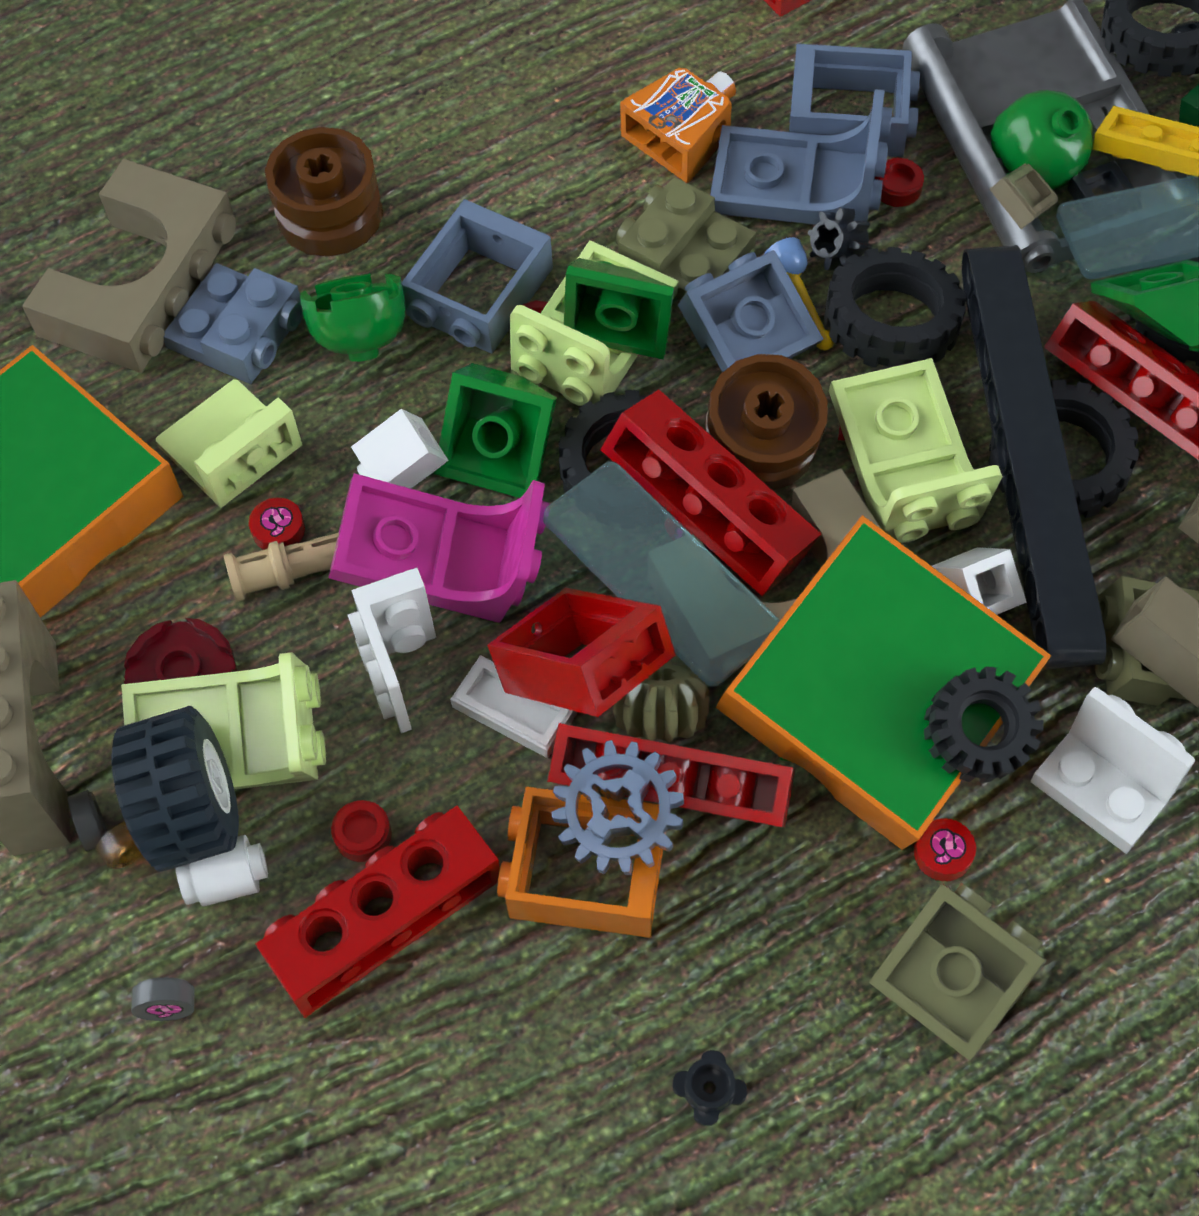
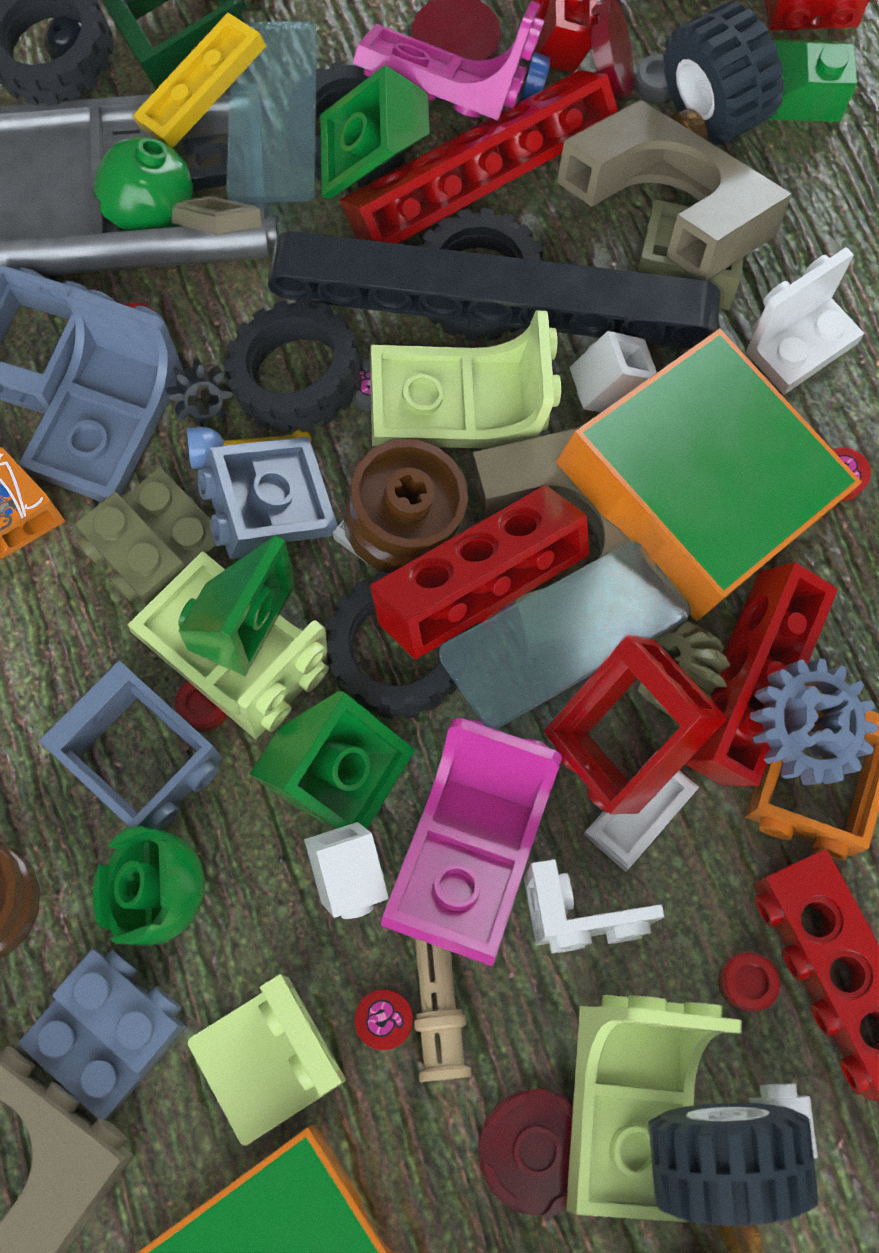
camera: 80 degrees left, 10 degrees up
black tyre [924,666,1043,783] -> none

